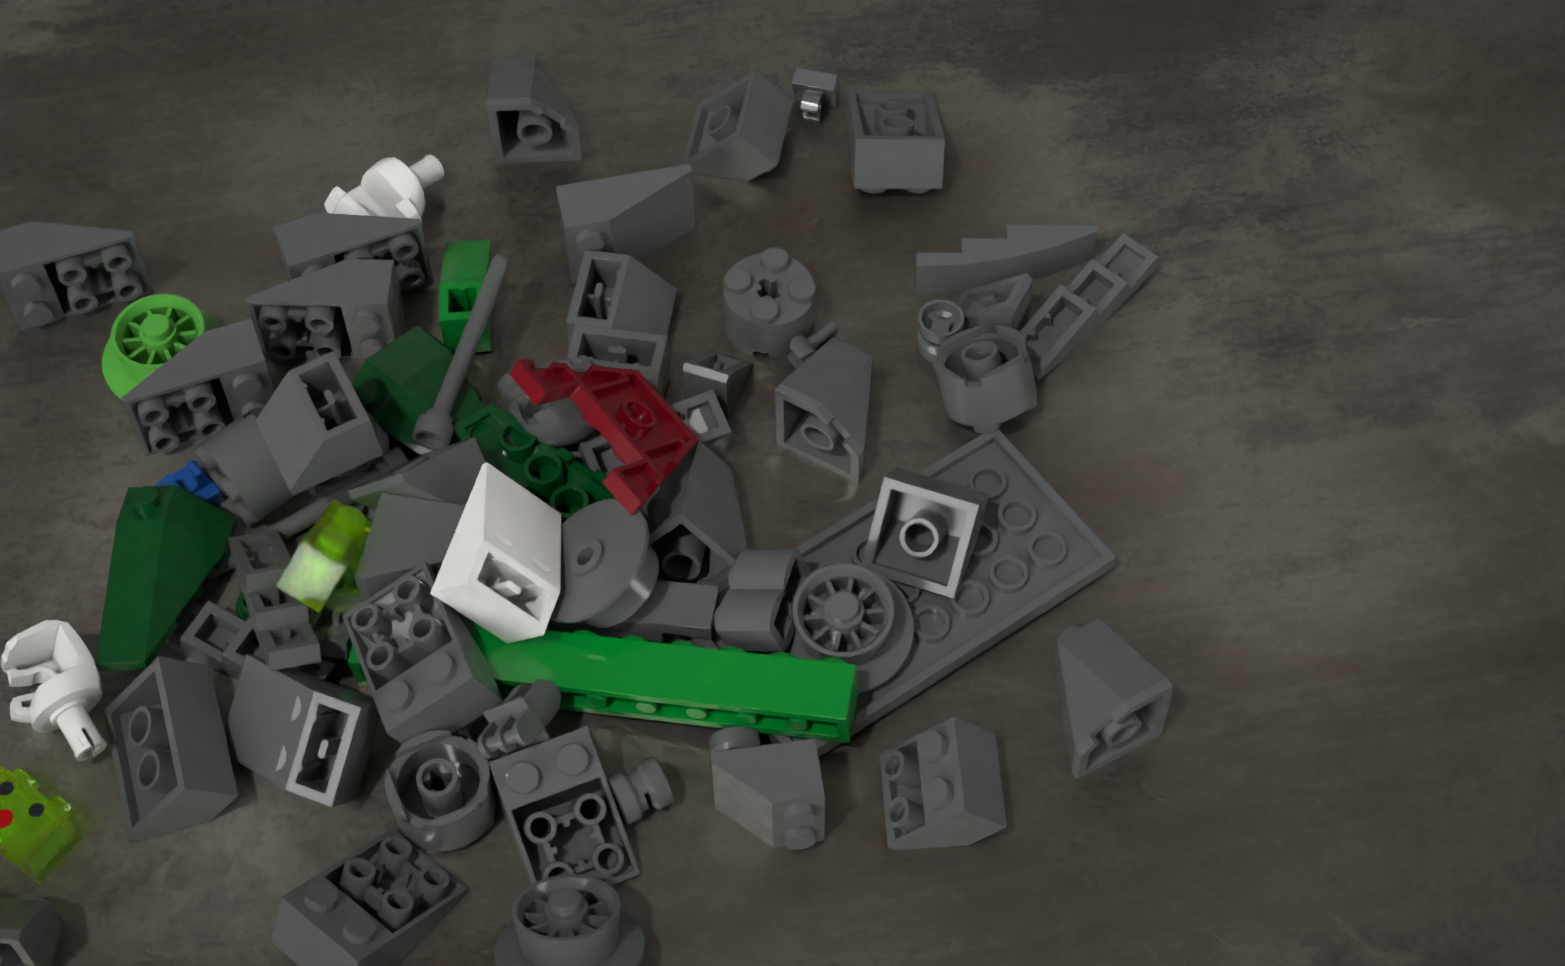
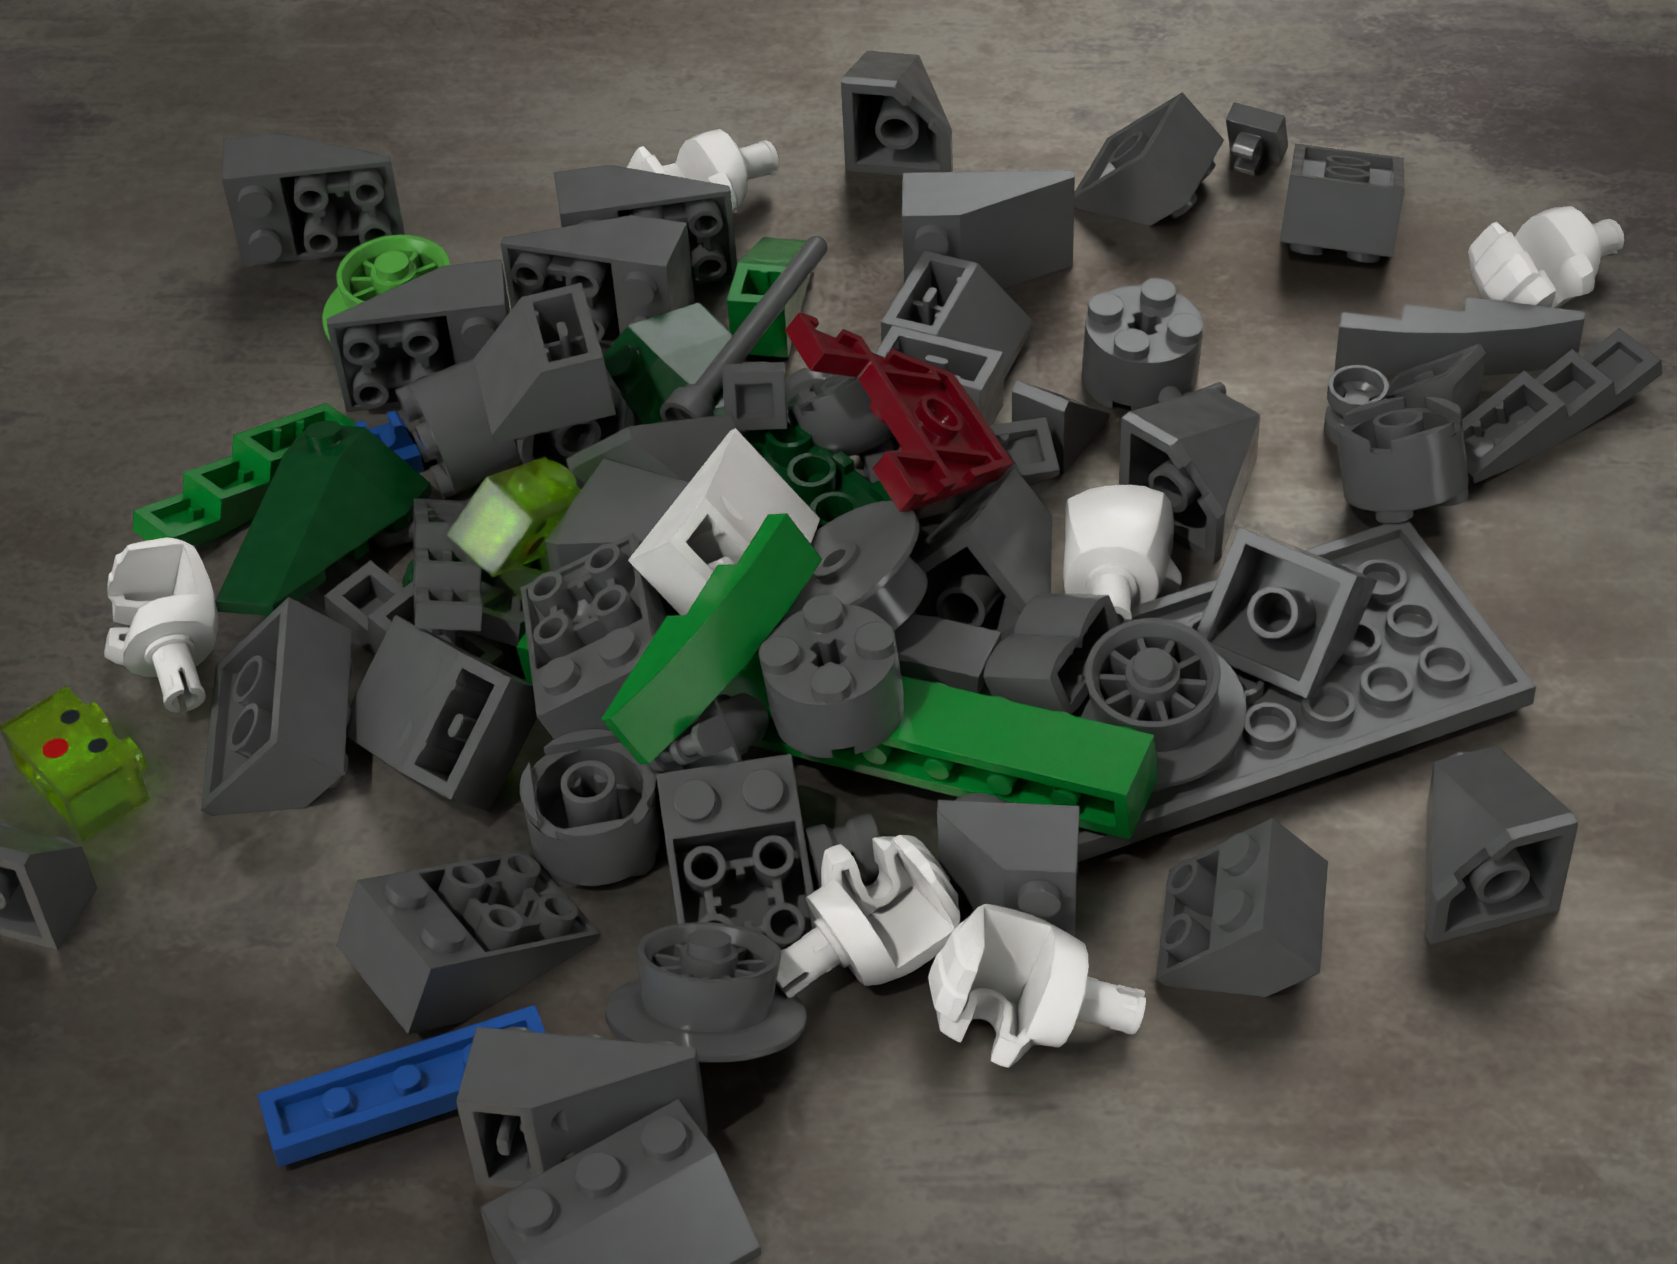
camera: 15 degrees right, 10 degrees down
none -> green slope [132,403,356,548]
none -> green slope [601,513,822,764]
none -> dark grey tile [722,362,788,430]
none -> dark grey brick [759,595,904,758]
none -> white piece [776,835,960,998]
none -> white piece [928,904,1146,1068]
none -> white piece [1063,485,1182,624]
none -> white piece [1468,206,1624,308]

